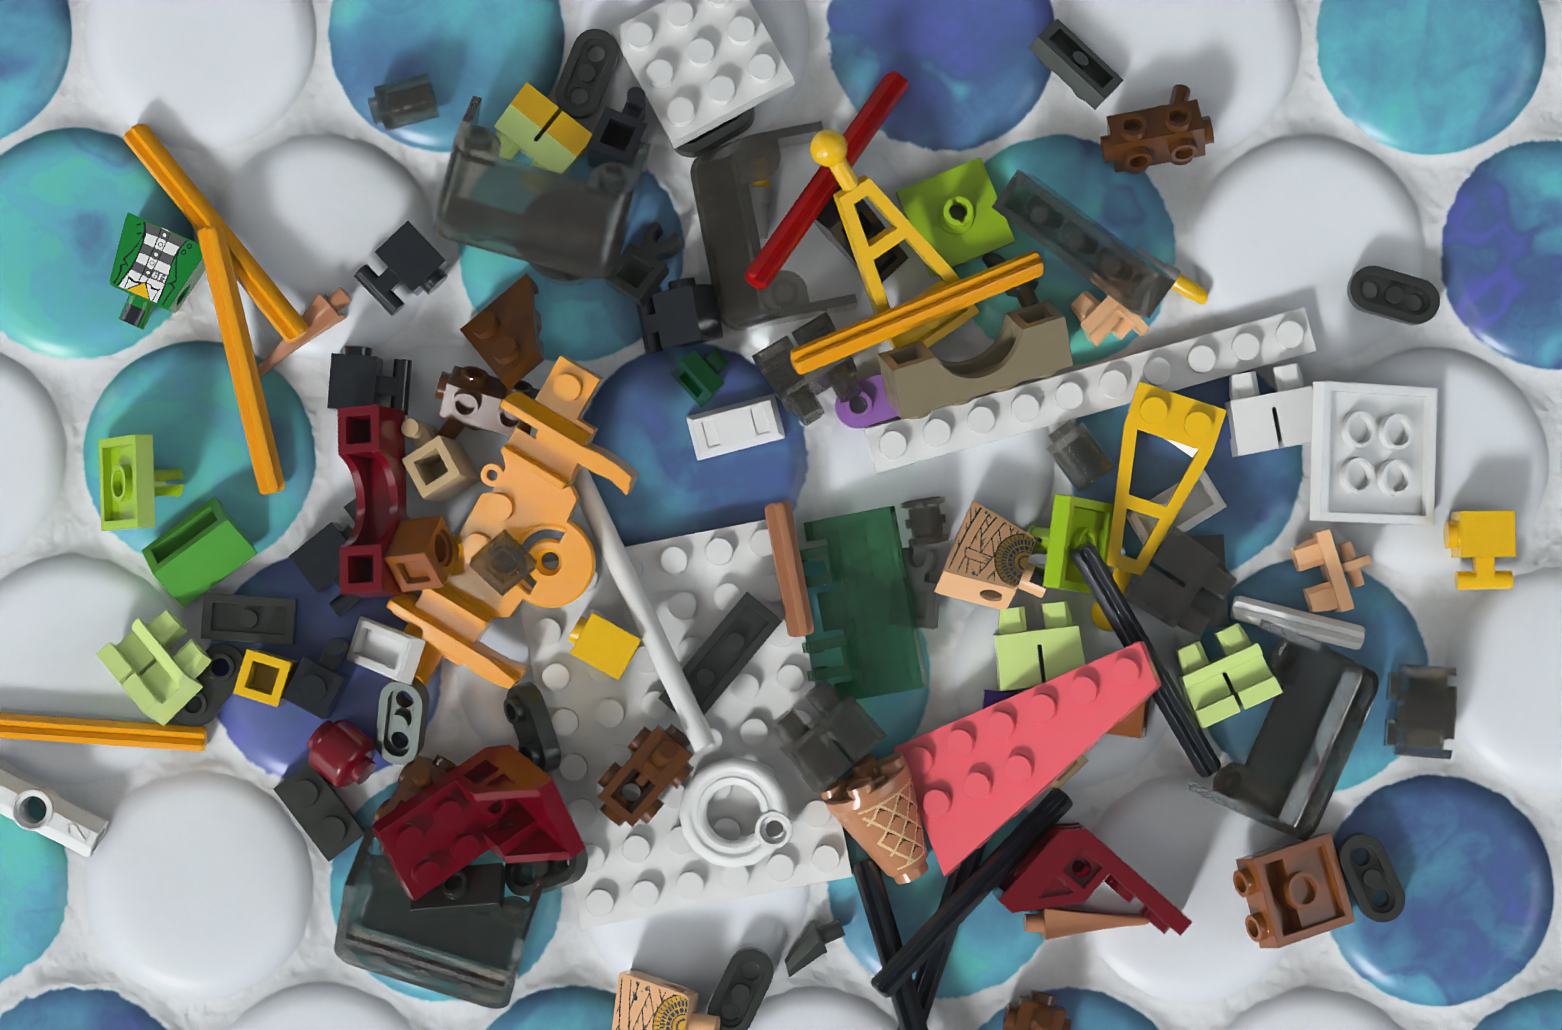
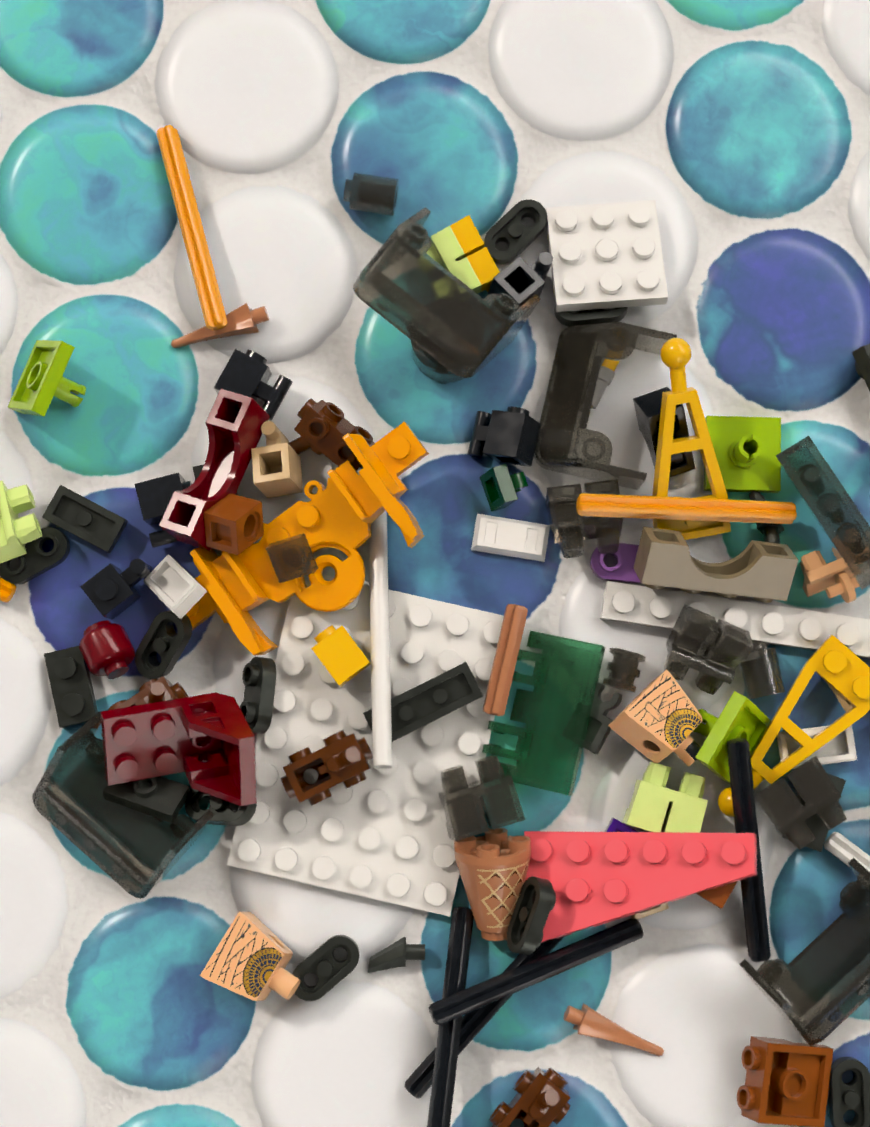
camera: 25 degrees right, 5 degrees down
torso [109,212,206,330] -> none
bright green brick [141,496,258,608] -> none
light orange axle [197,225,286,495] -> none
yellow brick [233,648,299,707] -> none
black brick [354,221,450,316] -> none
reddish brown wing [460,273,545,390] -> none
pearl dark grey plate [604,222,682,307] -> none
white piece [679,757,794,868] -> none
red axle [744,71,909,290] -> none
dark red bracket [992,822,1192,936] -> none
yellowish green hips [1175,623,1283,728] -> none
none -> pearl dark grey plate [507,877,556,955]
none -> clear smoke hips [664,604,754,695]

